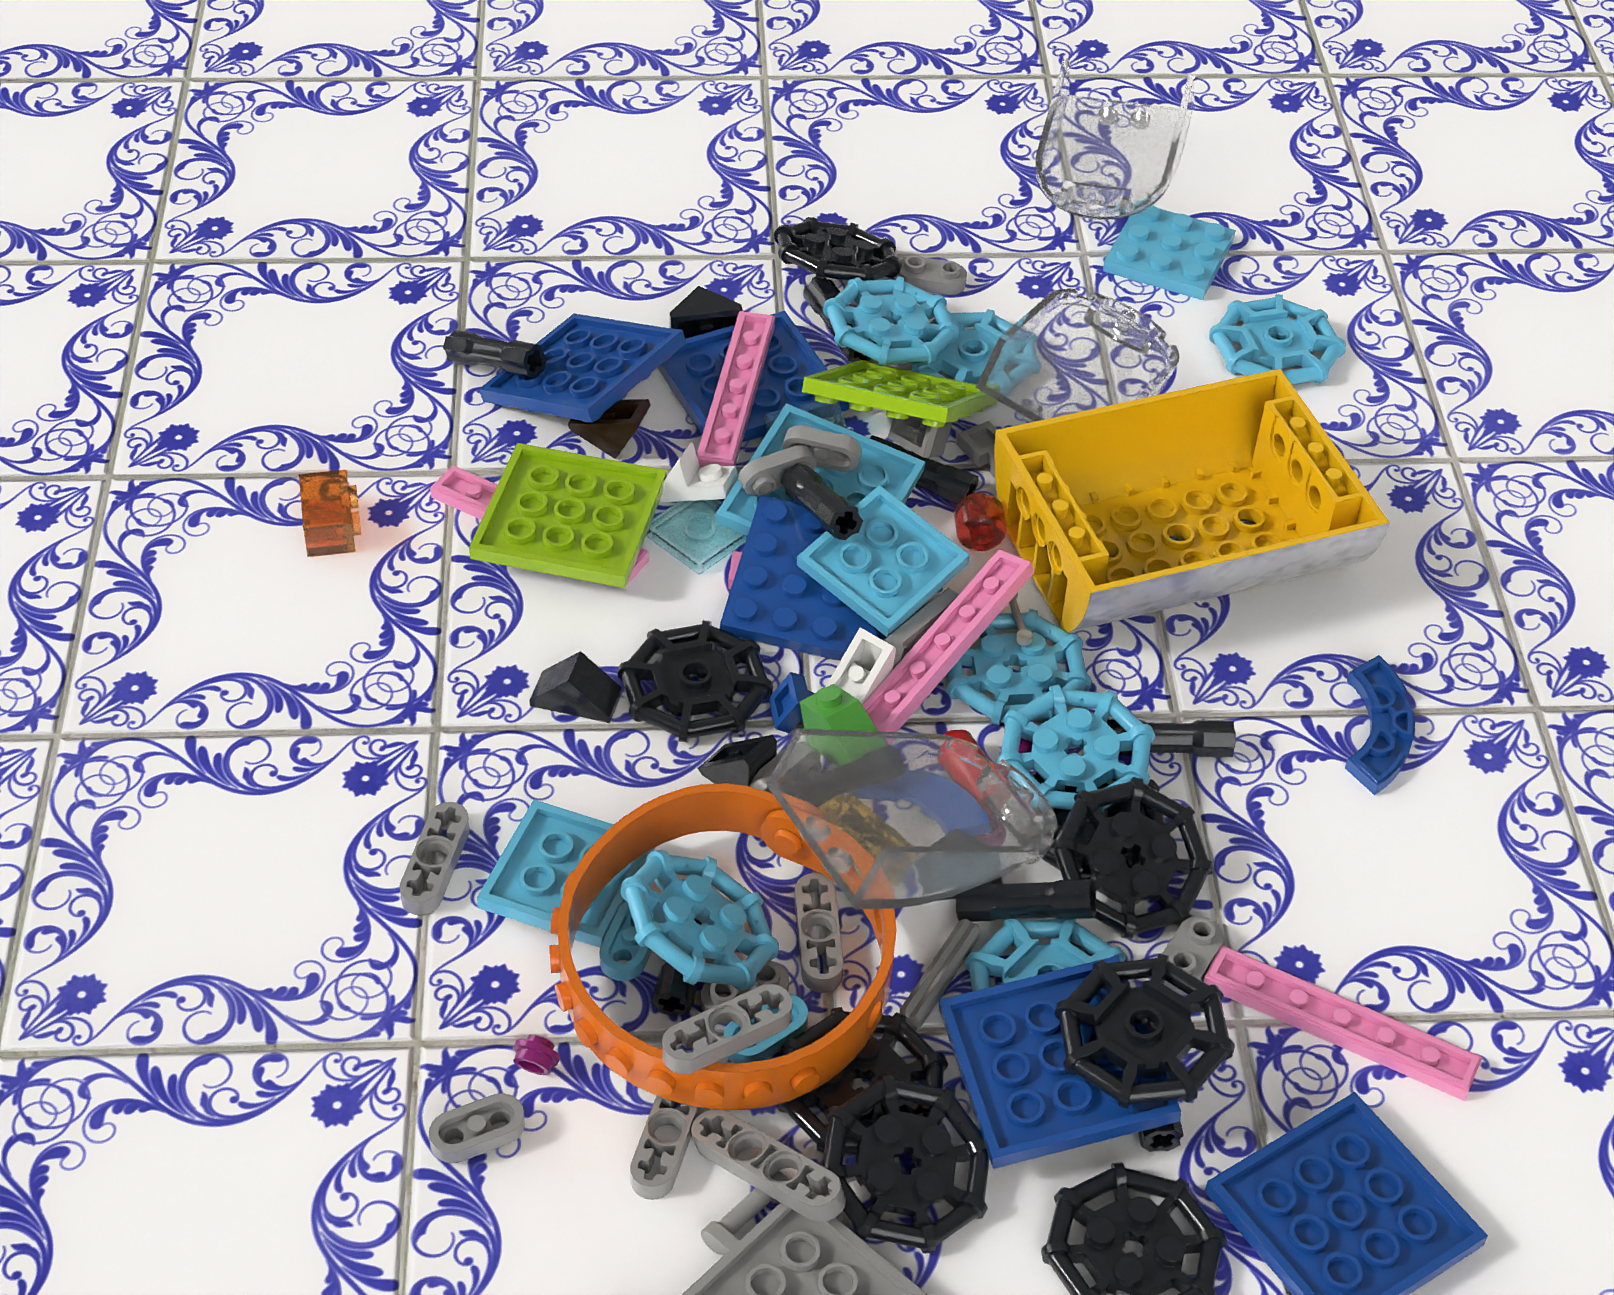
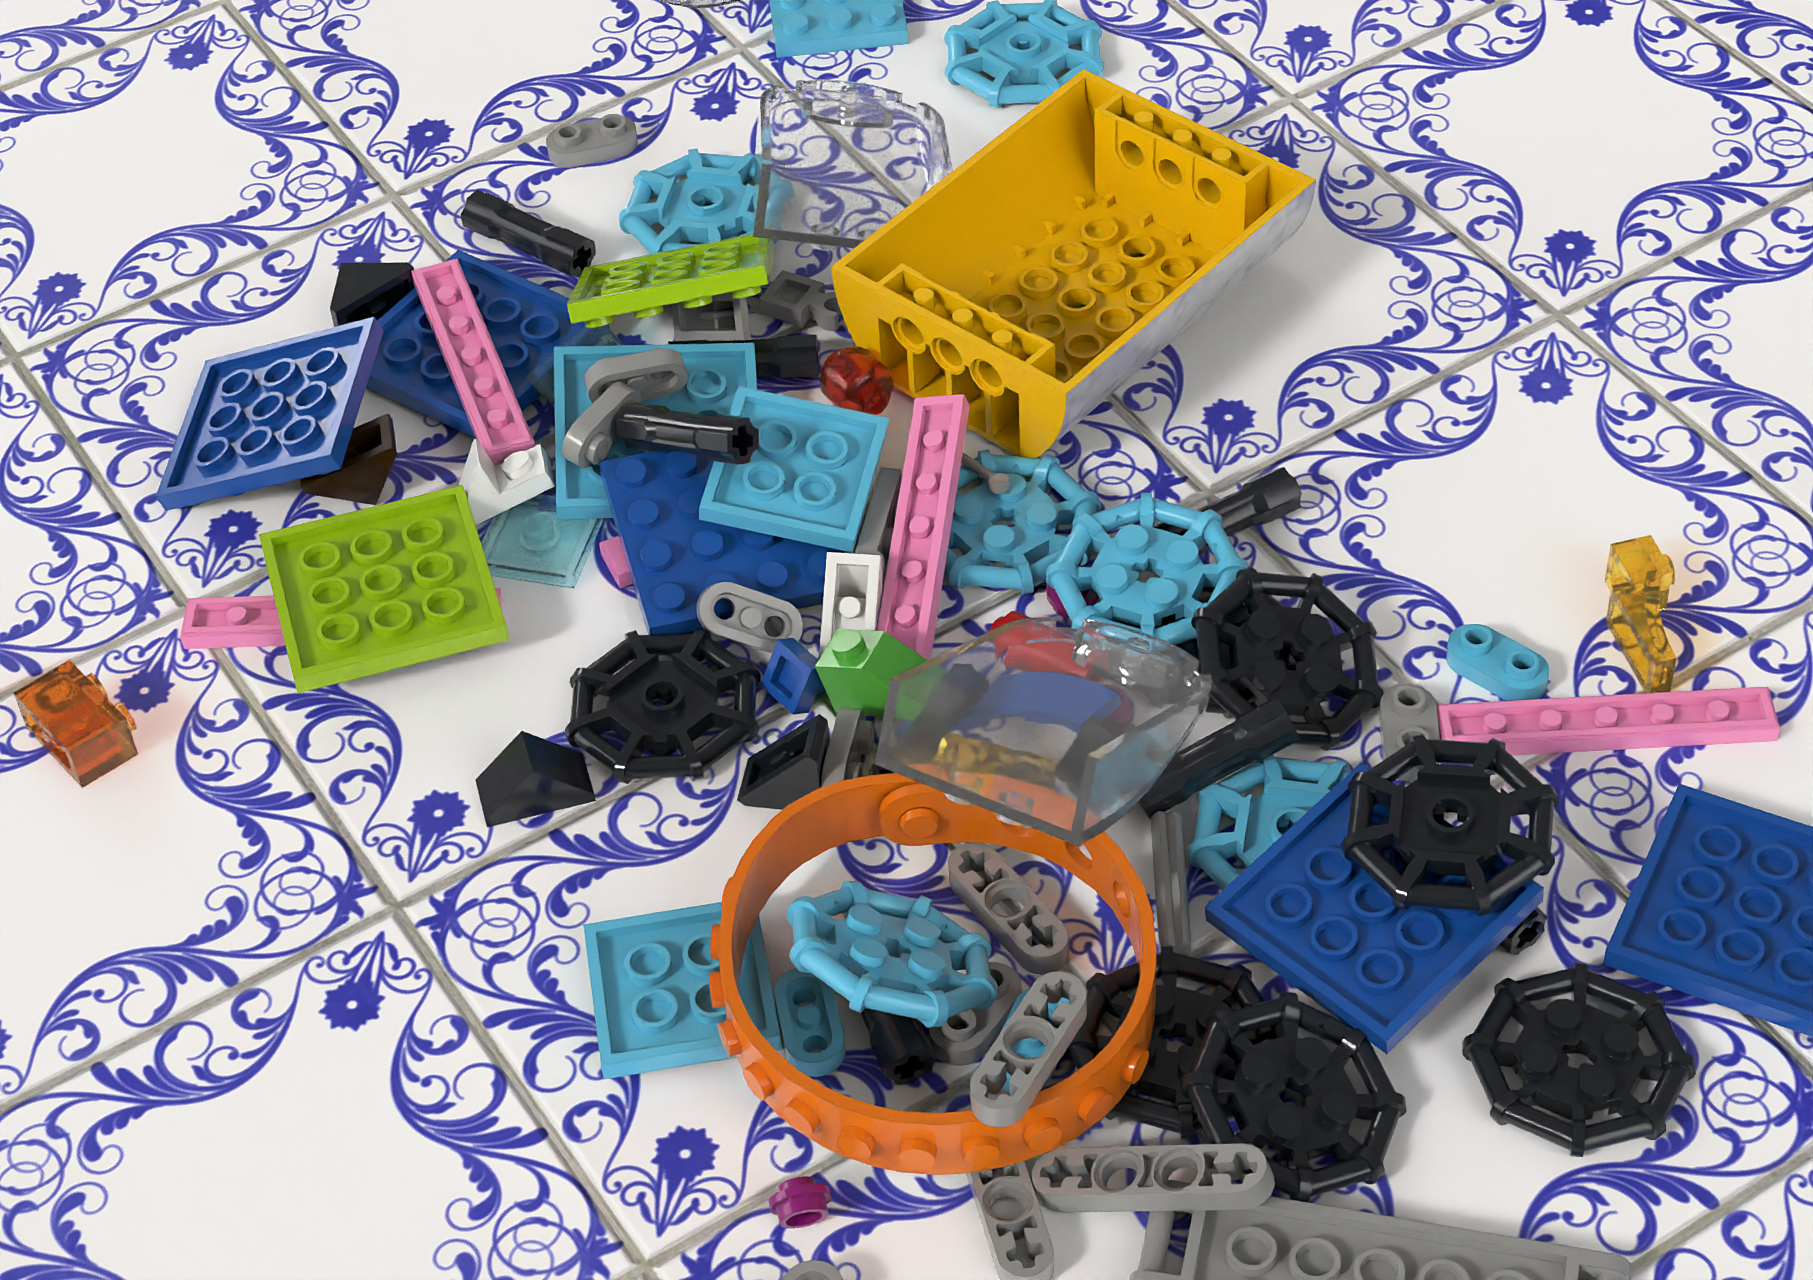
camera: 25 degrees left, 0 degrees up
light grey beam [399,802,470,915] -> none
black axle [443,329,547,378] -> none
black plate [774,217,902,281] -> none
medium azure plate [823,276,960,367] -> none
blue tile [1345,655,1415,795] -> none
none -> light grey plate [696,582,803,653]
none -> medium azure plate [1446,624,1549,701]
none -> clear yellow slope [1605,535,1677,693]

